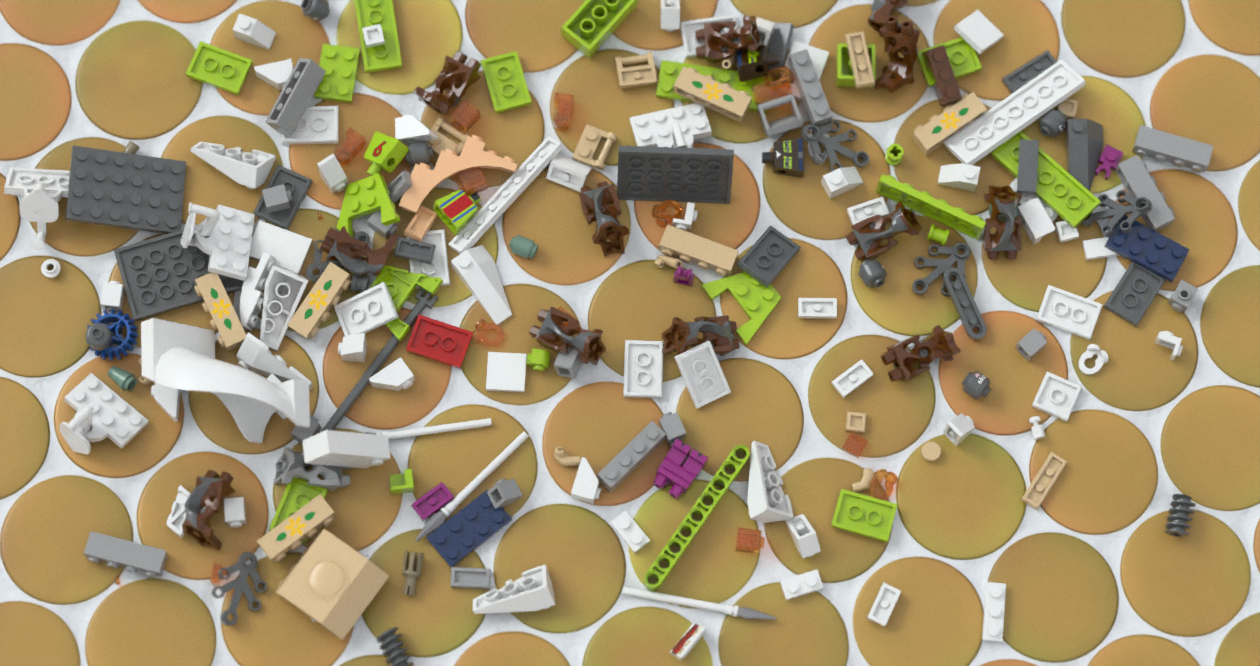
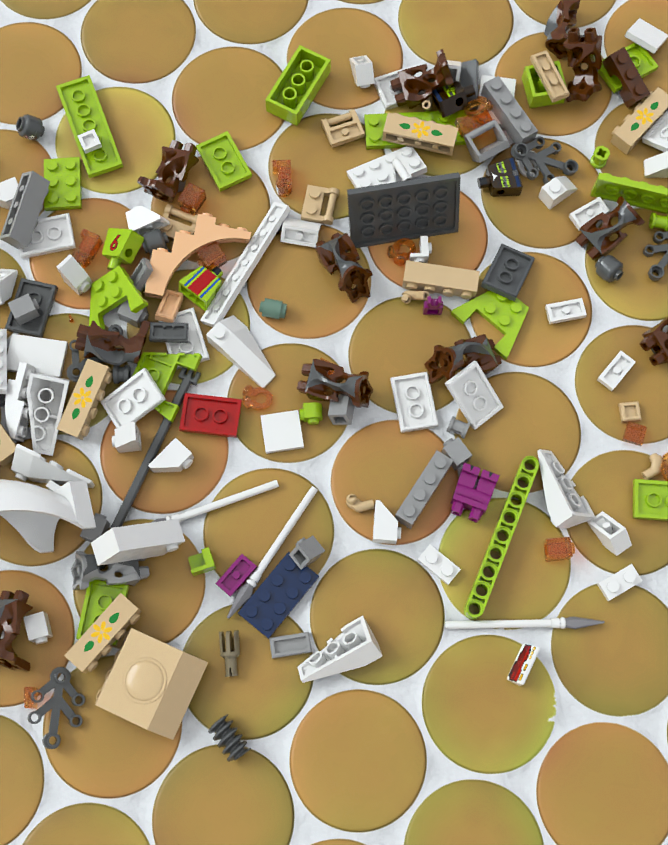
camera: 10 degrees left, 0 degrees up
none -> light grey bush [447,416,471,439]

